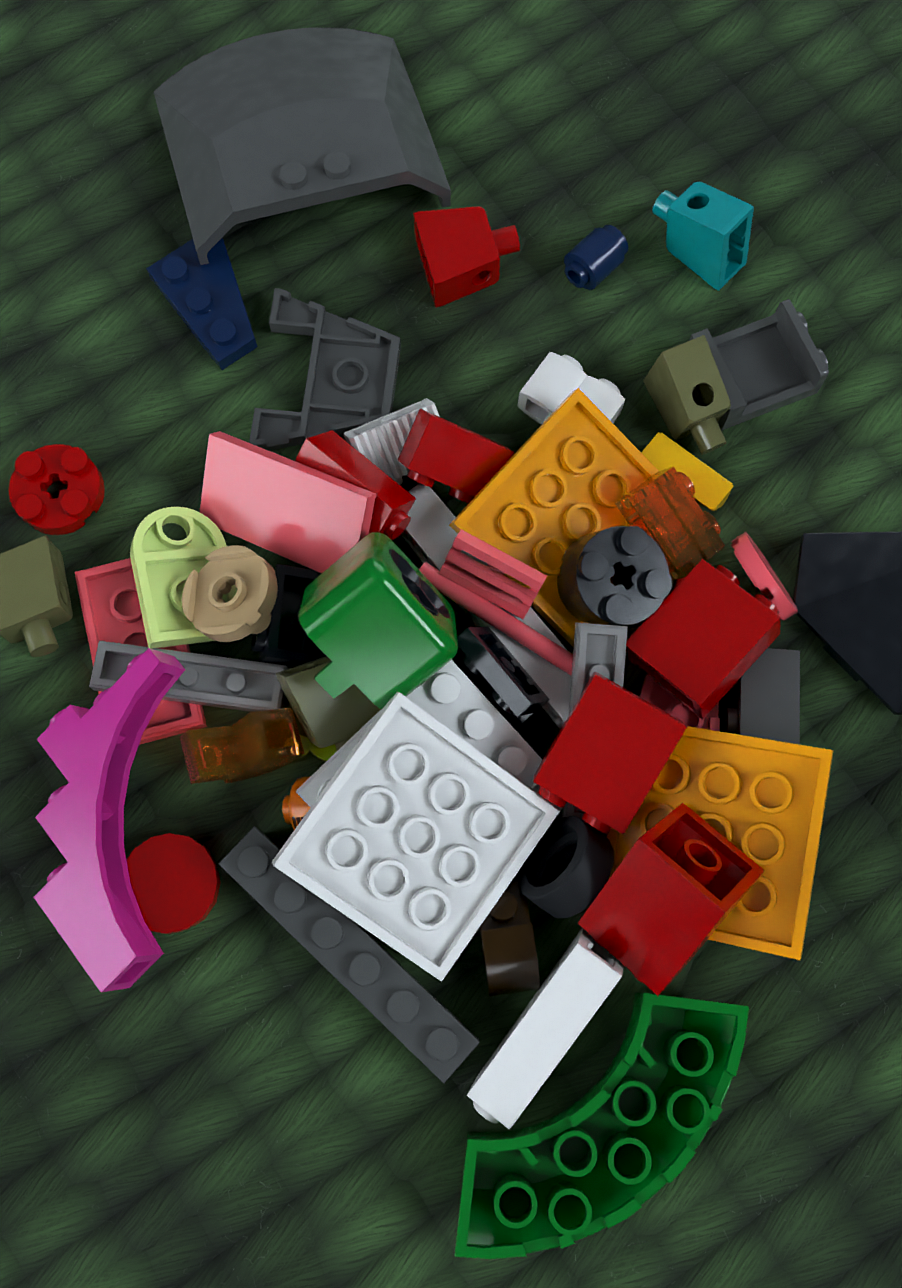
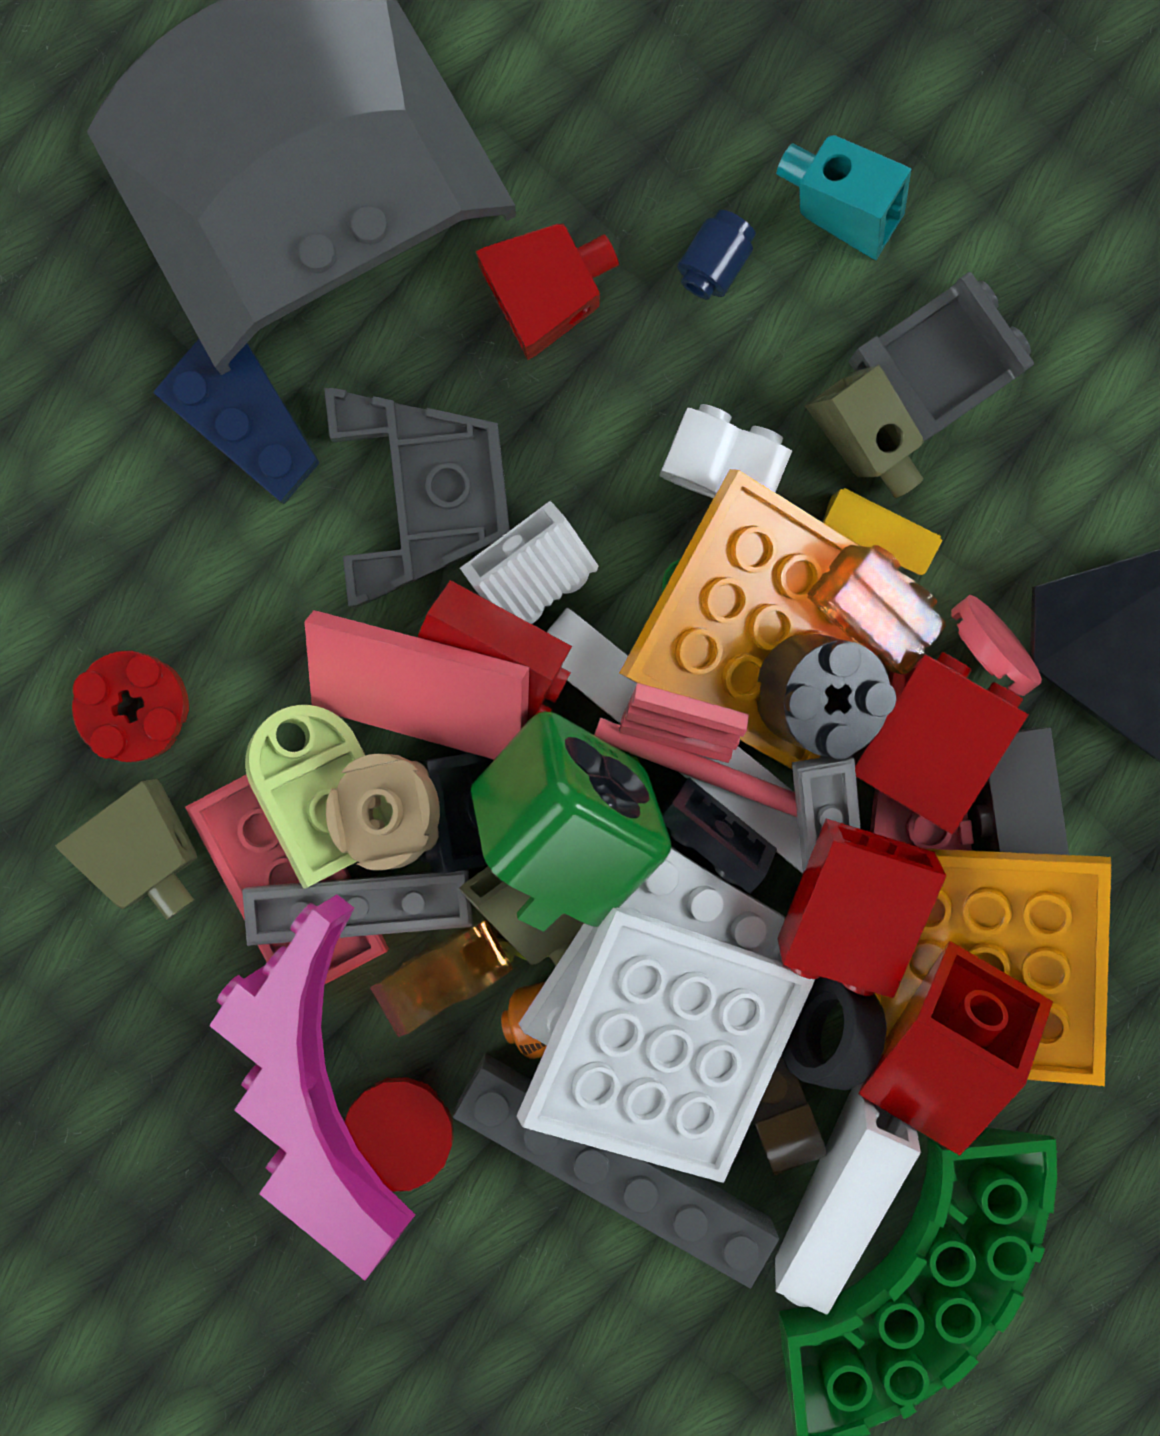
camera: 10 degrees left, 15 degrees up
red brick [398,408,514,503] -> none

